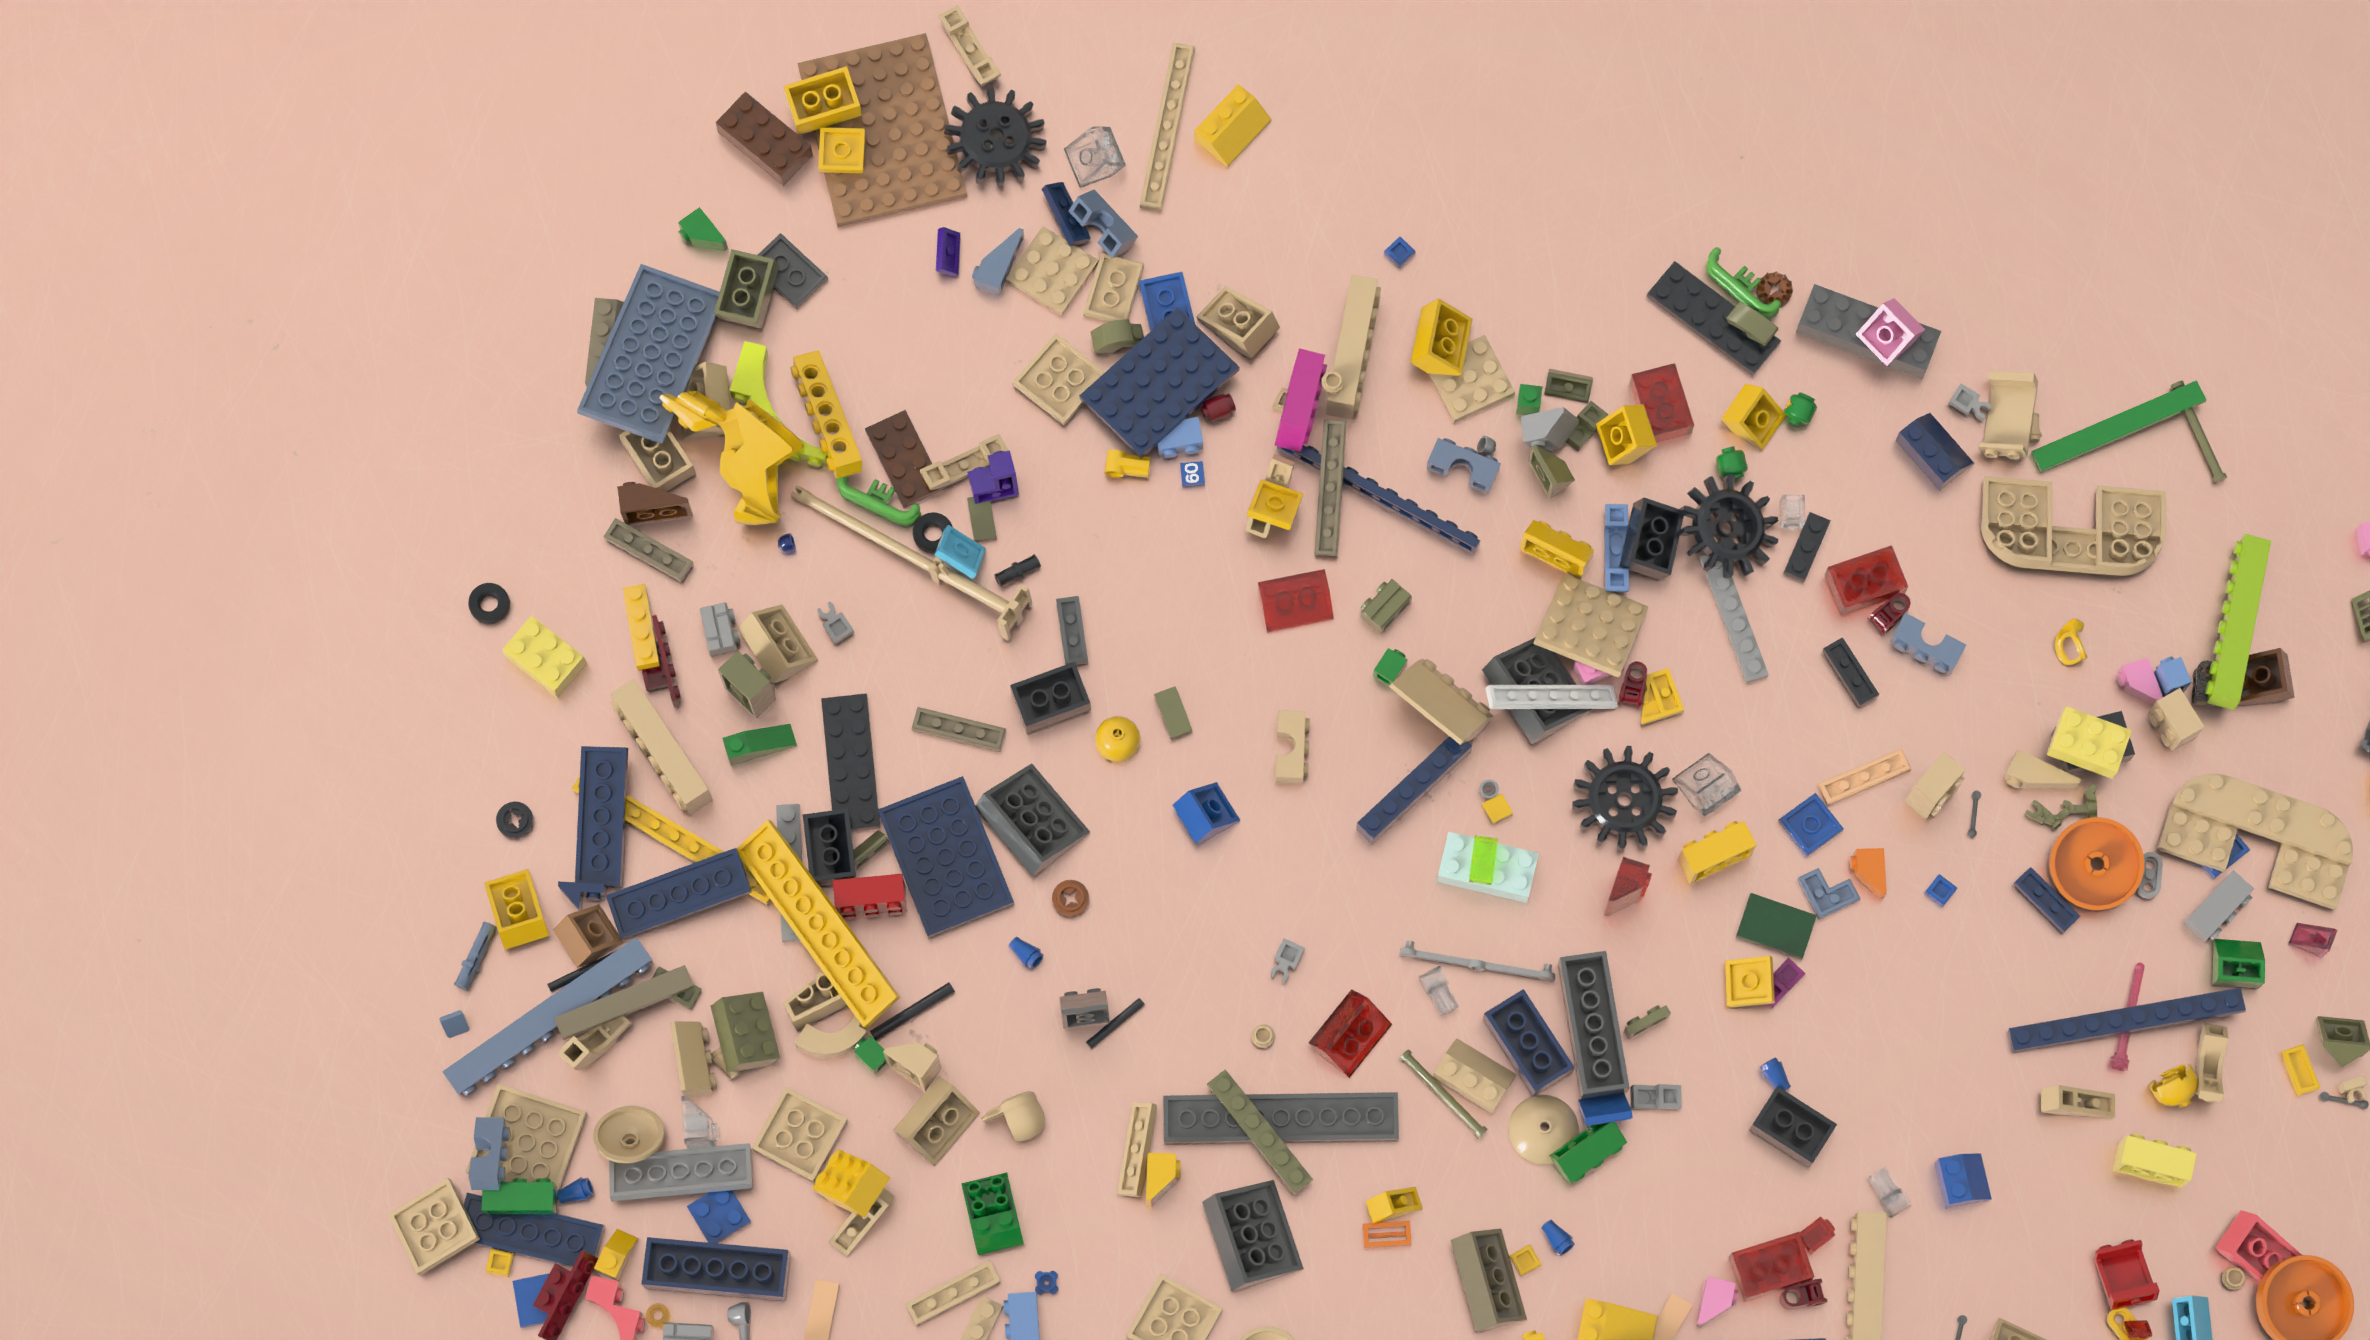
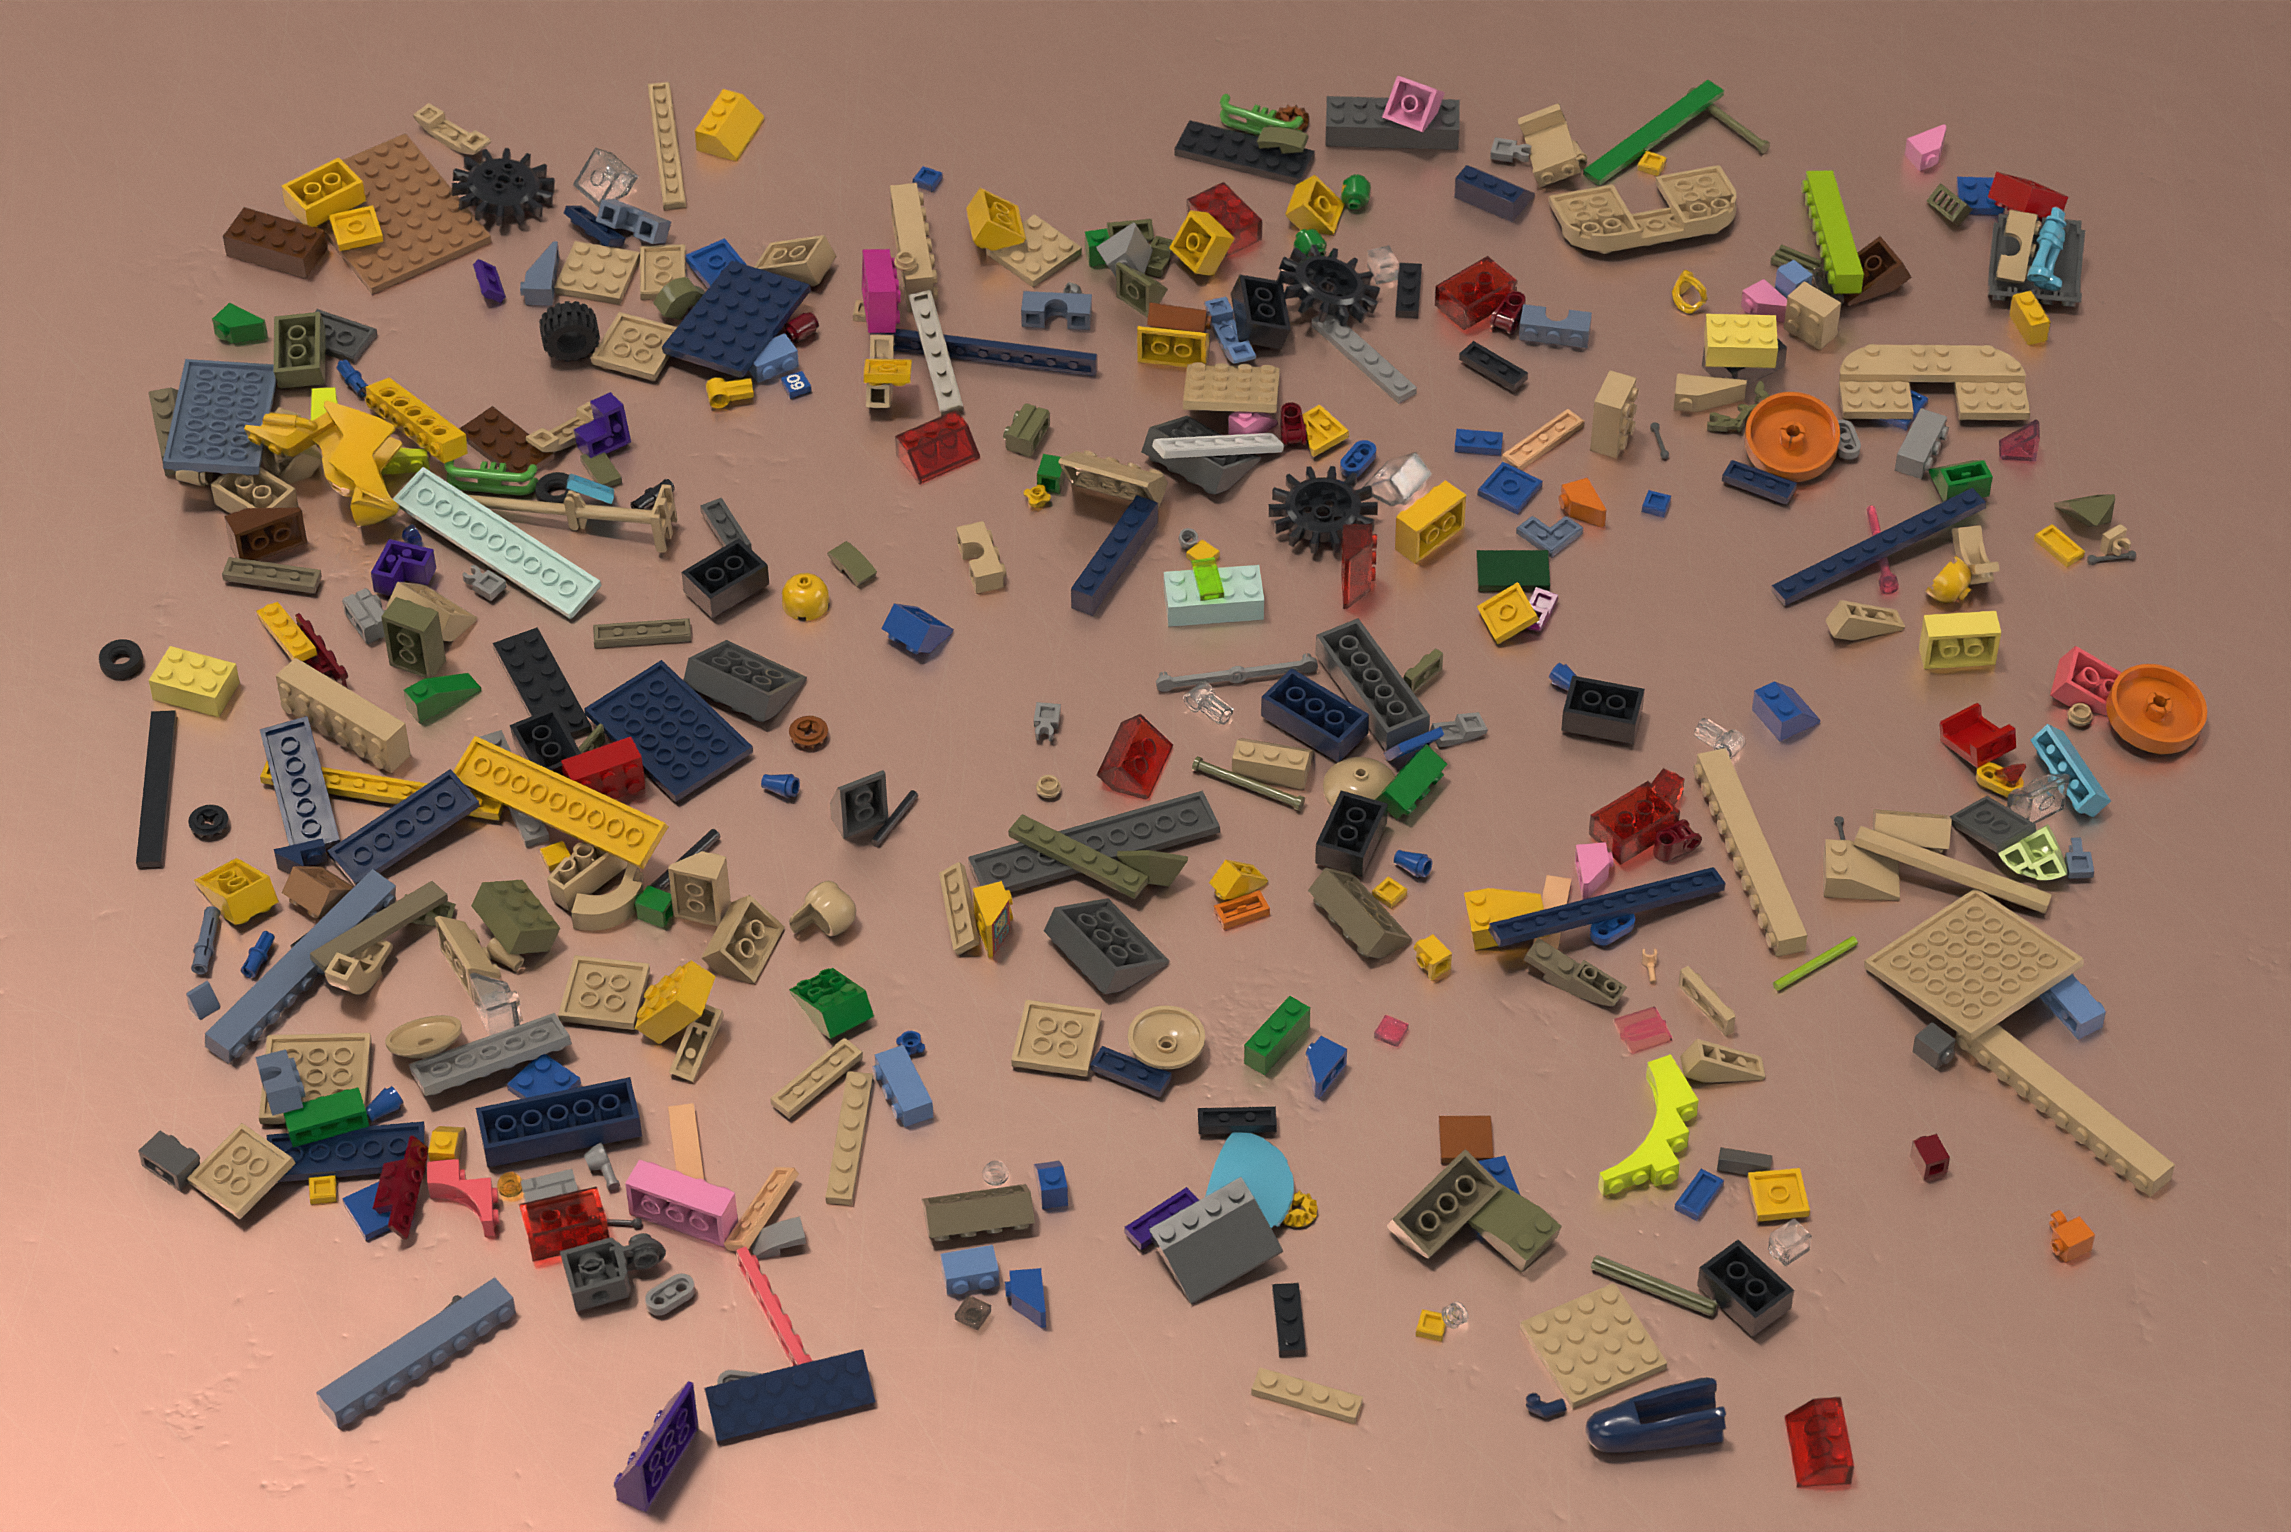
camera: 20 degrees left, 25 degrees down
none -> black tile [136,710,177,868]
none -> dark grey brick [138,1130,200,1191]
none -> blue axle [240,931,275,978]
none -> blue axle [336,360,368,398]
none -> dark purple brick [371,539,437,596]
none -> light aqua plate [393,467,602,619]
none -> black tyre [539,301,600,362]
none -> yellow tile [540,841,571,872]
none -> yellow plate [1023,485,1051,508]
none -> olive slope [1117,850,1188,887]
none -> dark orange slope [1147,303,1212,333]
none -> black brick [1315,790,1388,877]
none -> blue plate [1340,440,1376,477]
none -> blue plate [1454,429,1503,456]
none -> yellow tile [1637,151,1667,176]
none -> olive tile [1770,244,1822,278]

